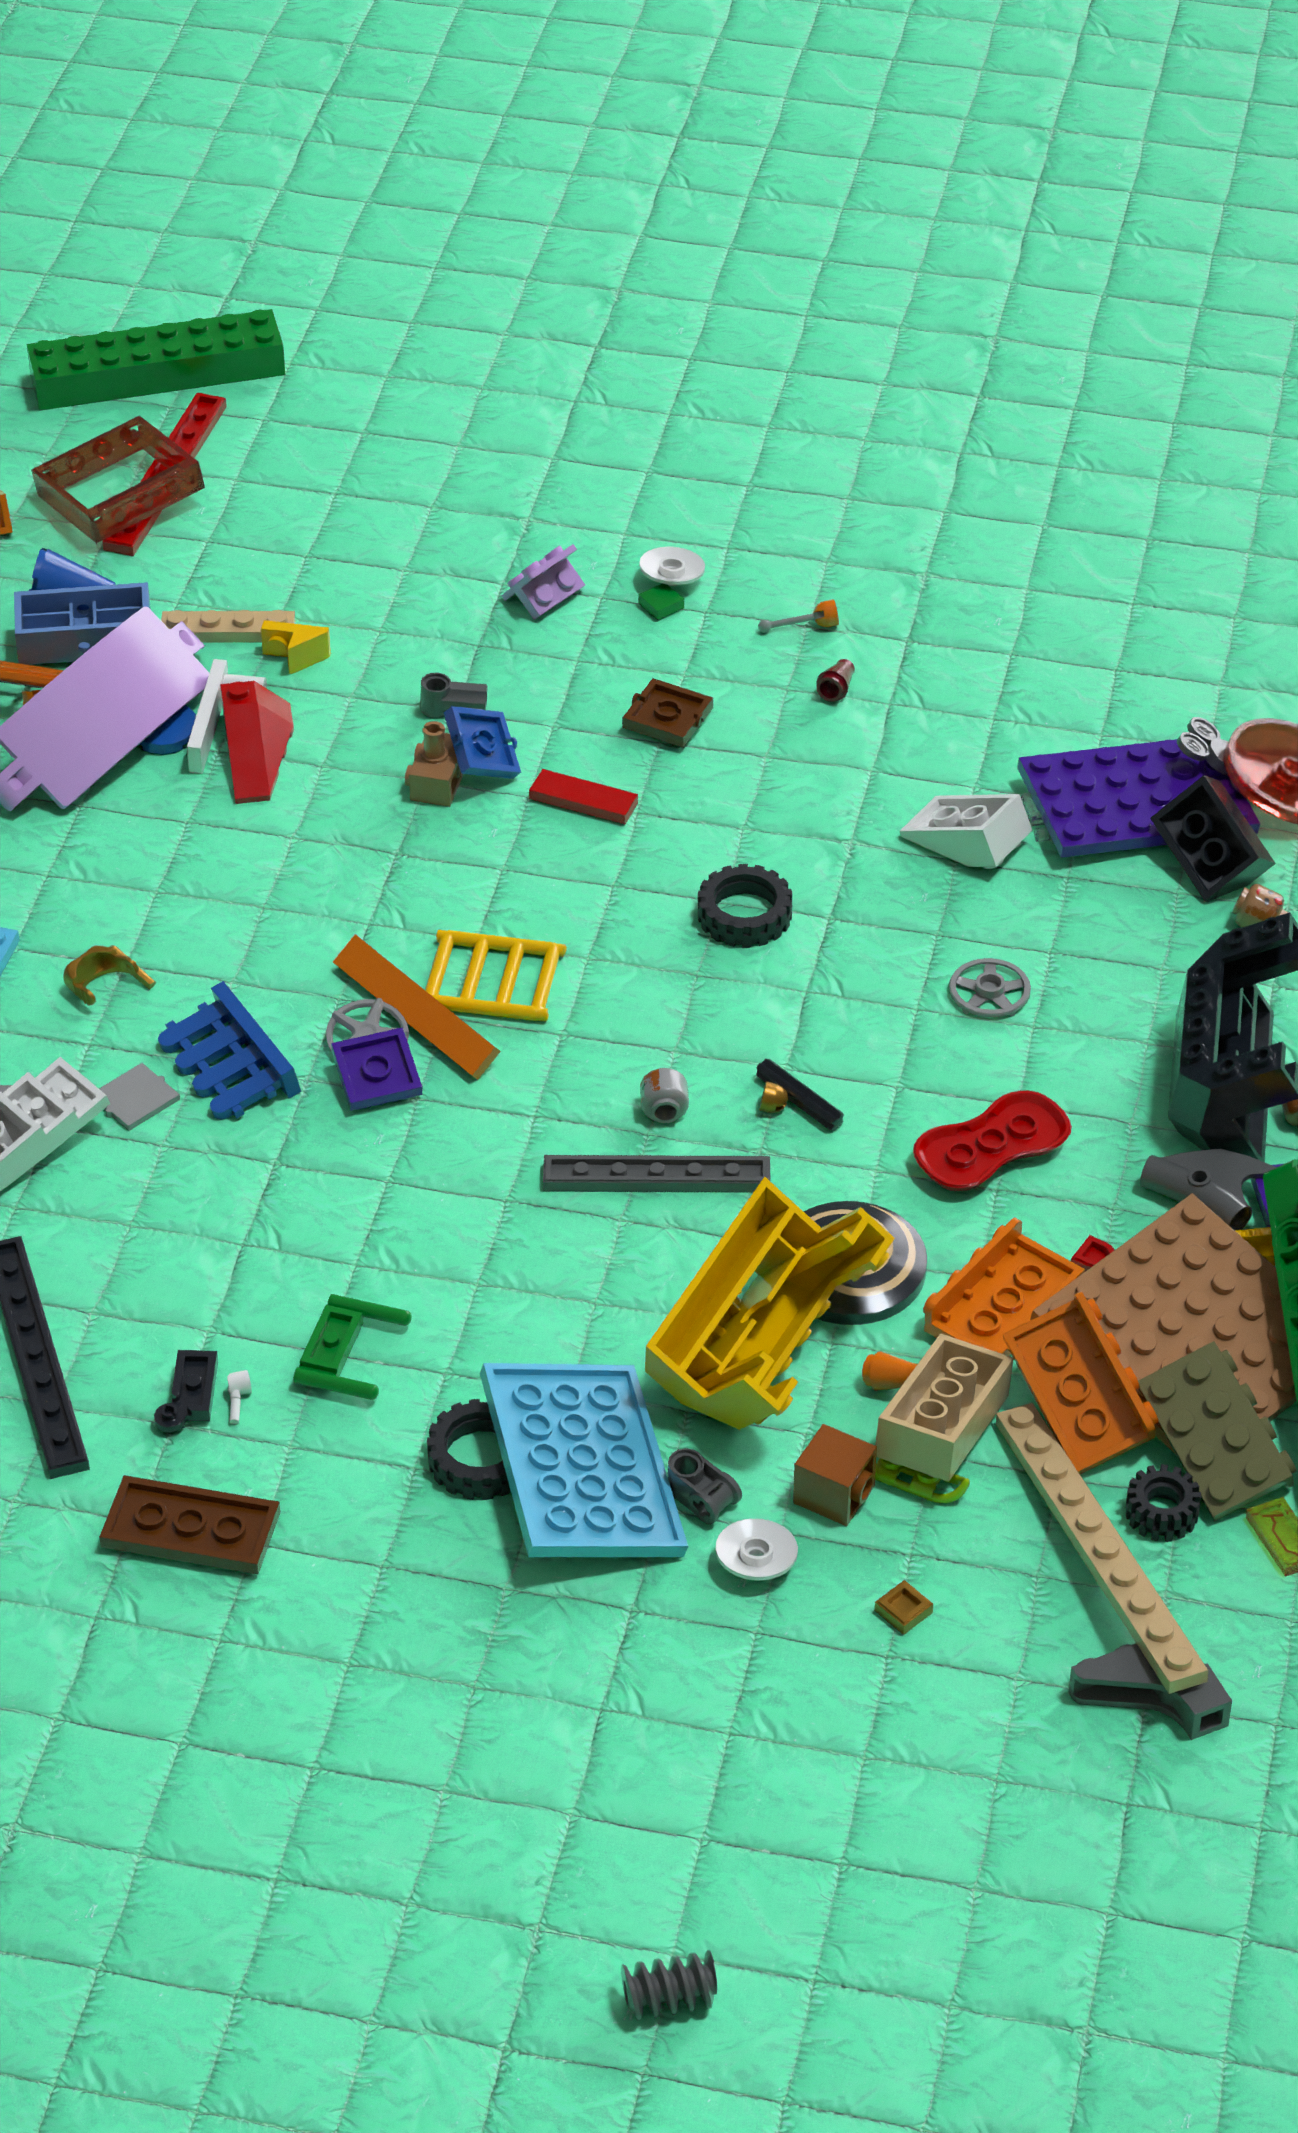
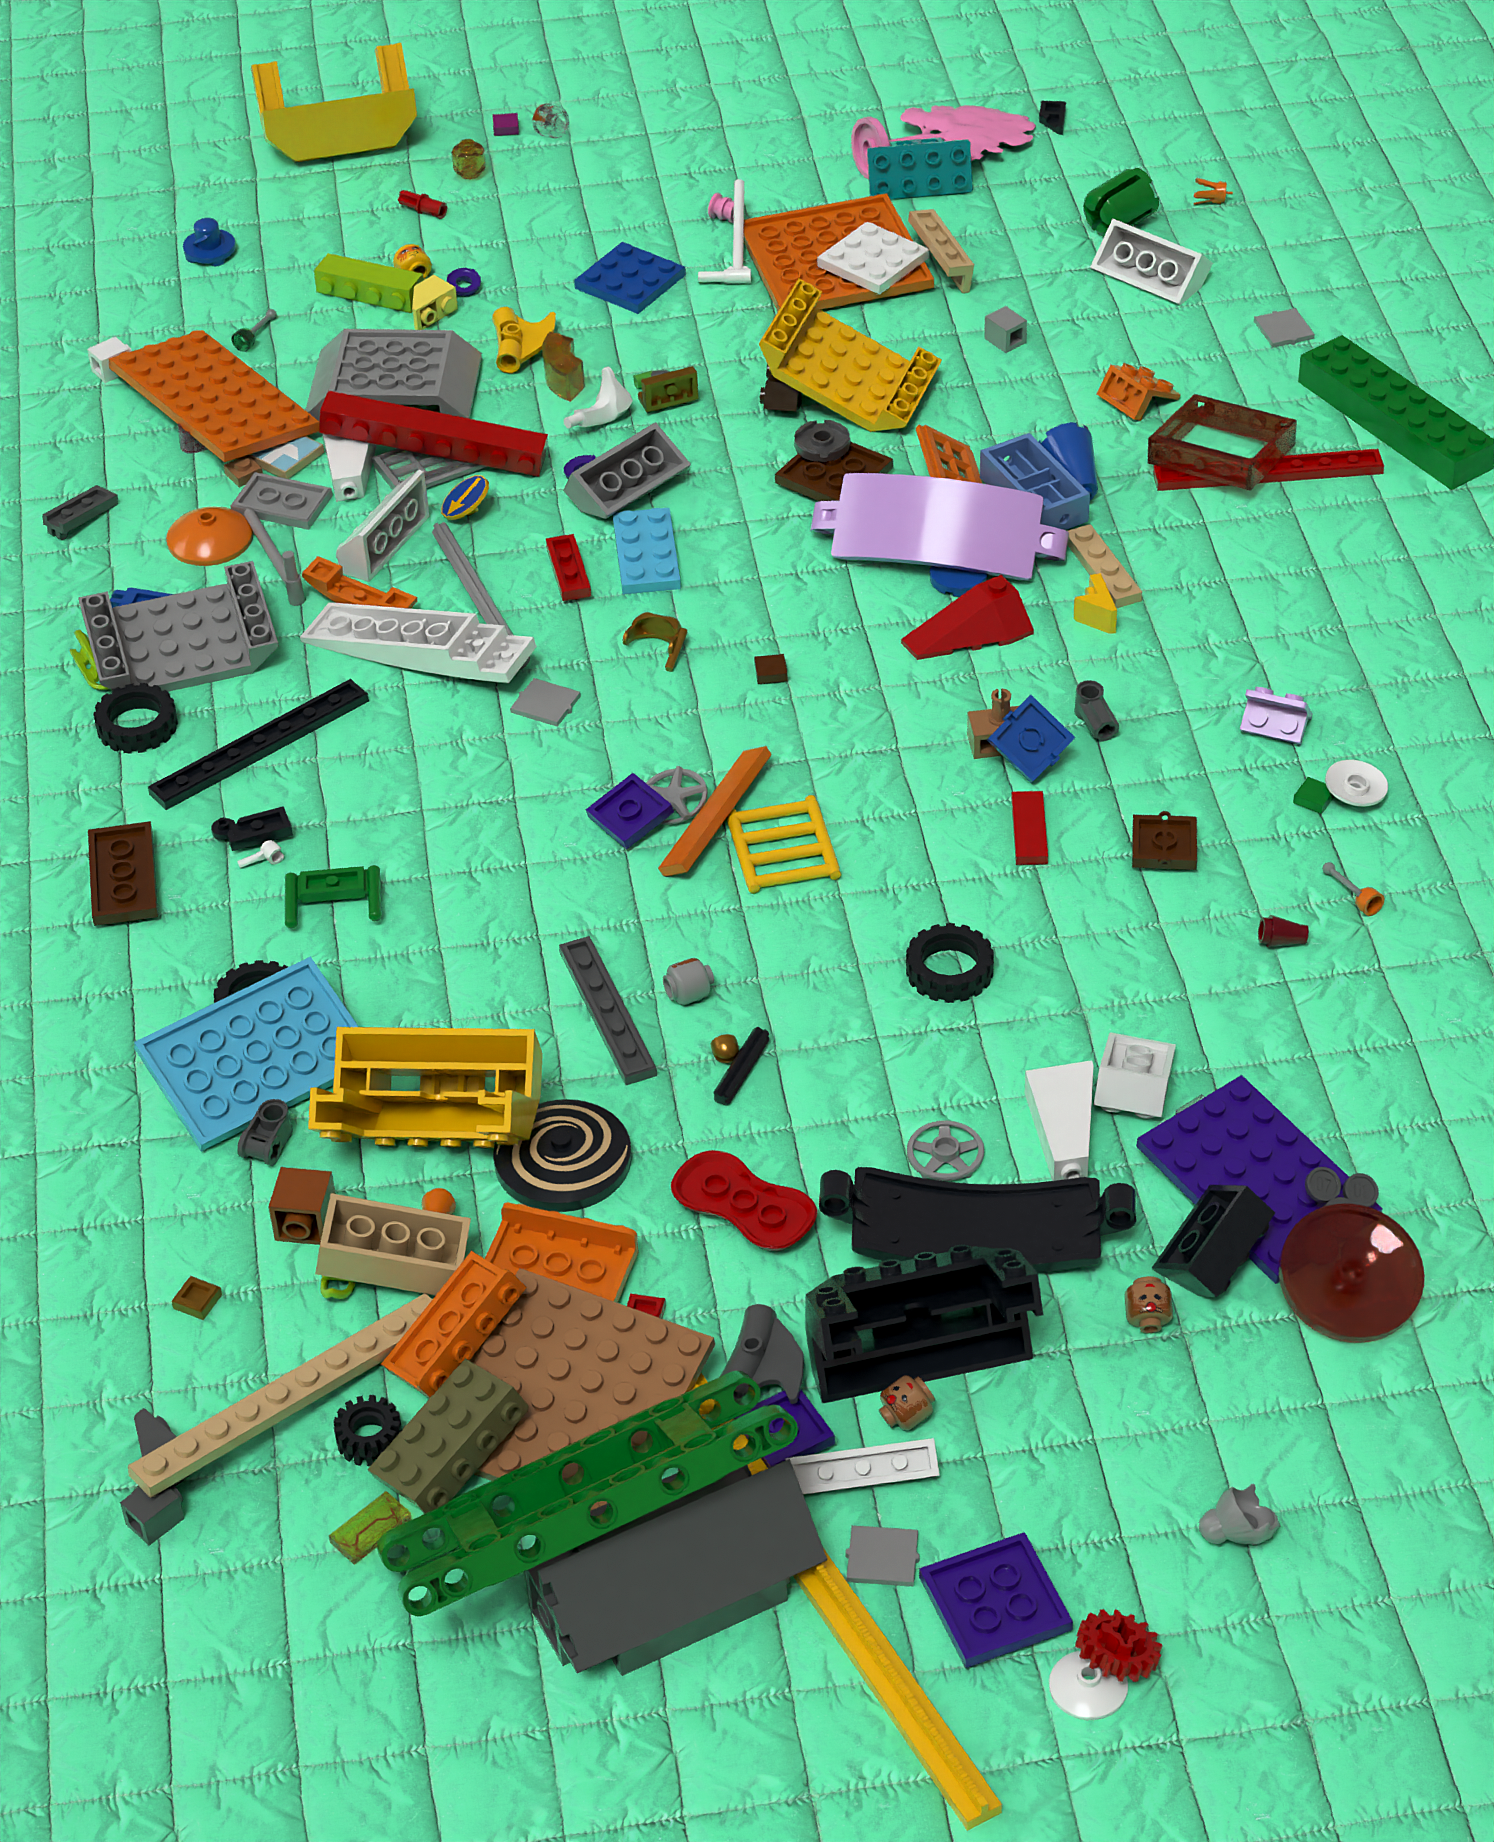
camera: 70 degrees right, 0 degrees up
blue fence [158,981,302,1119] -> none
white piece [187,659,267,774] -> none
white dish [716,1519,798,1580] -> none
none -> reddish brown tile [754,654,788,684]
none -> black panel [819,1167,1136,1273]
none -> white slope [1025,1061,1094,1181]

